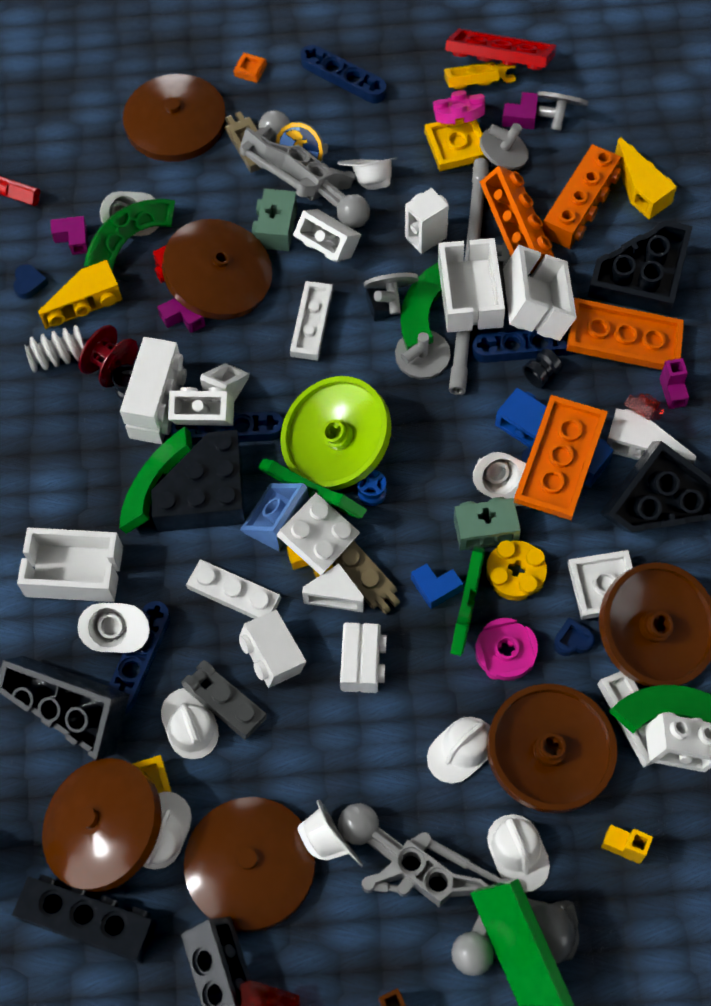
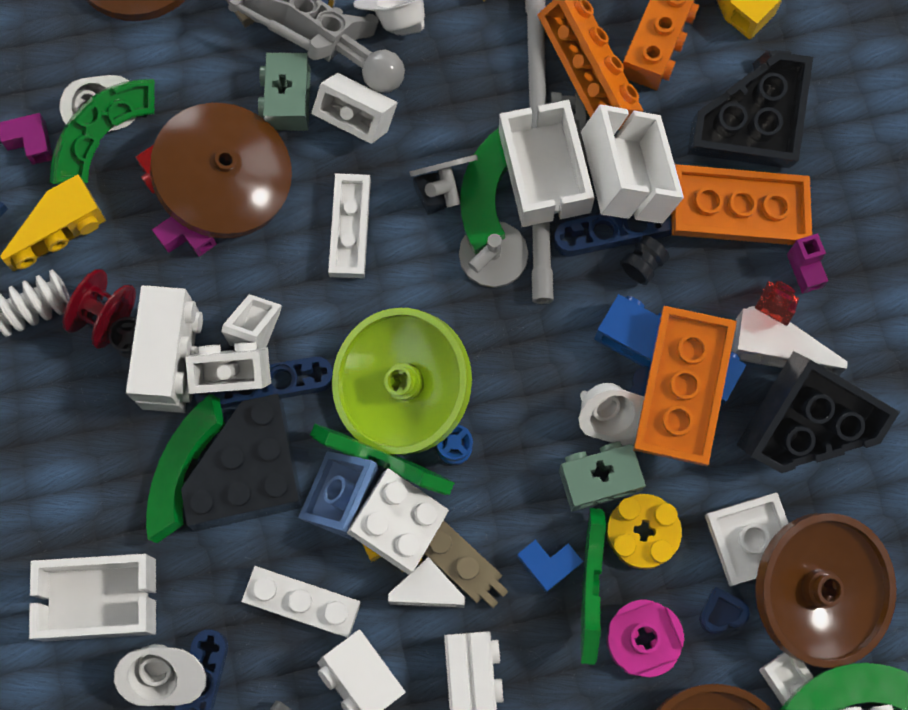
camera: 10 degrees left, 10 degrees up
white brick [405,188,449,254] -> none

